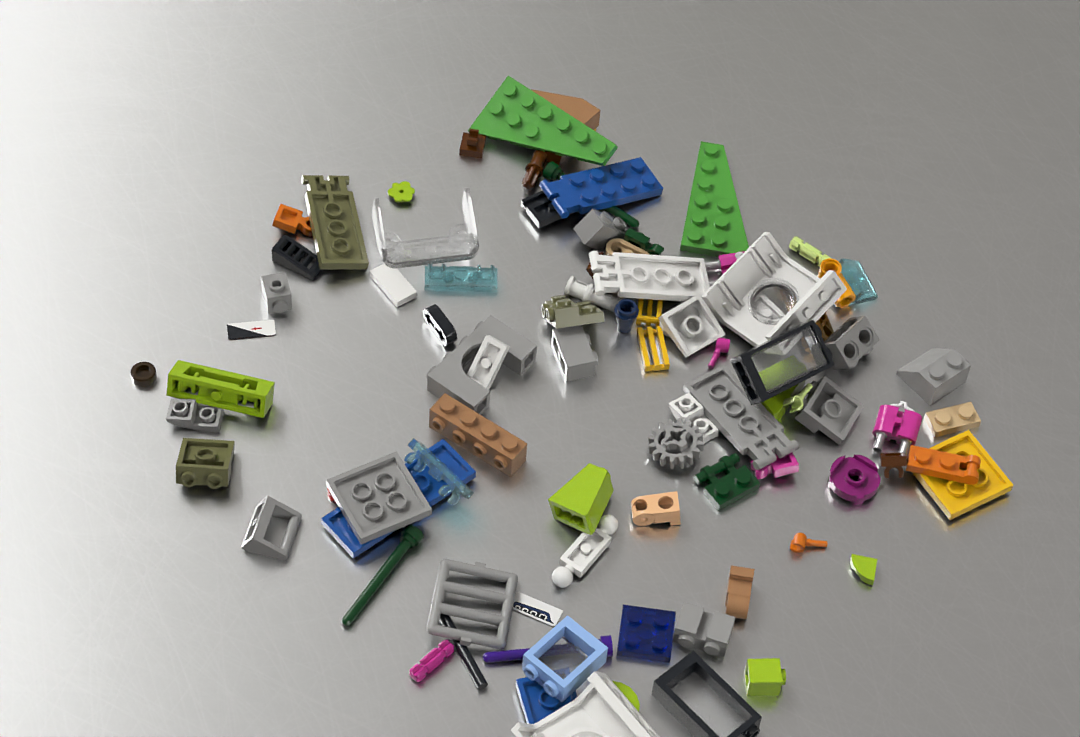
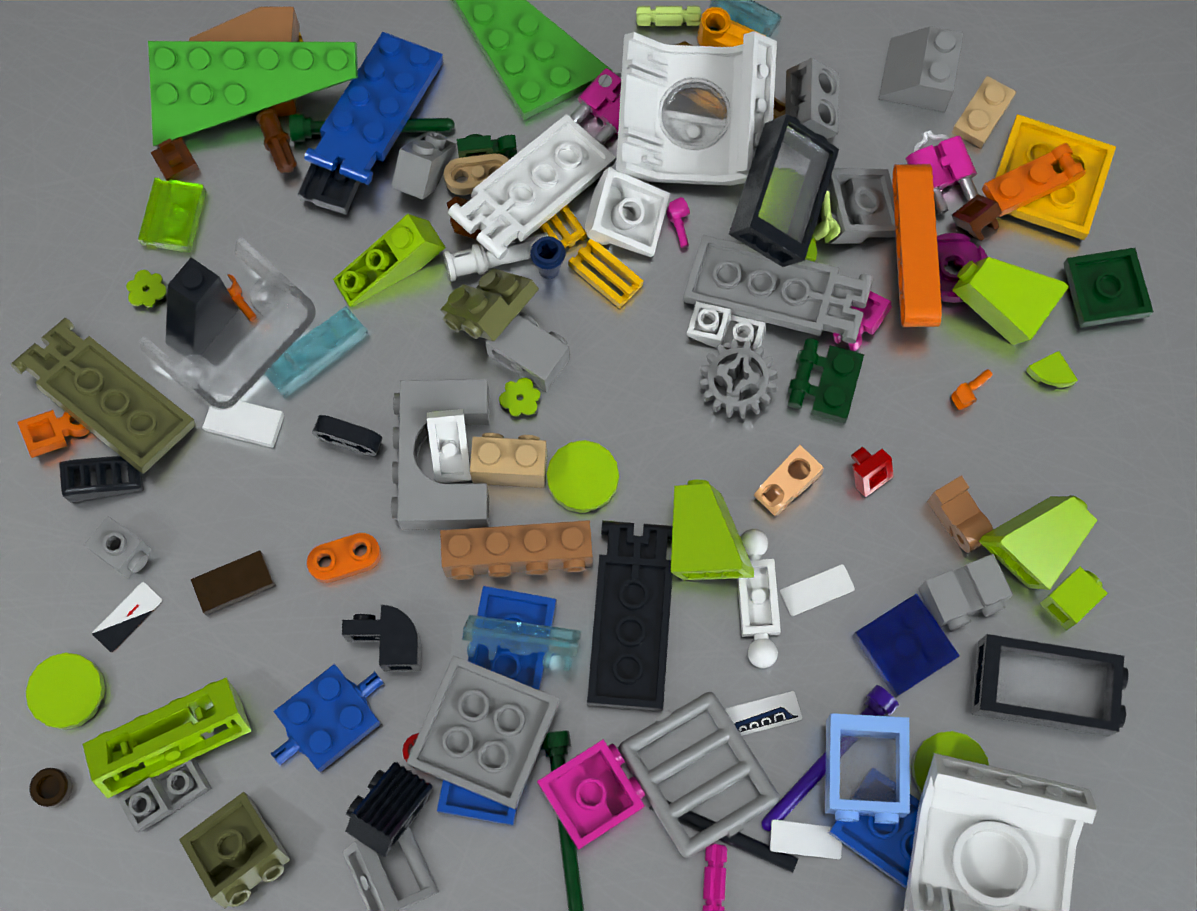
camera: 35 degrees left, 20 degrees up
none -> lime tile [26,653,105,730]
none -> clear neon green plate [138,177,206,252]
none -> black slope [165,257,238,364]
none -> dark brown tile [191,550,275,615]
none -> orange hand [227,274,257,321]
none -> blue plate [271,663,384,773]
none -> orange plate [307,533,381,583]
none -> lime slope [333,214,446,307]
none -> black brick [342,605,422,671]
none -> black brick [345,762,432,857]
none -> tan brick [470,433,548,488]
none -> lime plant [499,377,540,417]
none -> dark pink plate [537,739,645,850]
none -> lime tile [547,440,619,513]
none -> black hinge [587,520,673,711]
none -> white sticker [770,820,842,859]
none -> white sticker [780,564,855,616]
none -> red tile [851,447,894,497]
none -> orange beam [892,164,942,328]
none -> lime slope [952,257,1069,345]
none -> lime slope [979,495,1097,590]
none -> dark green plate [1063,248,1154,328]

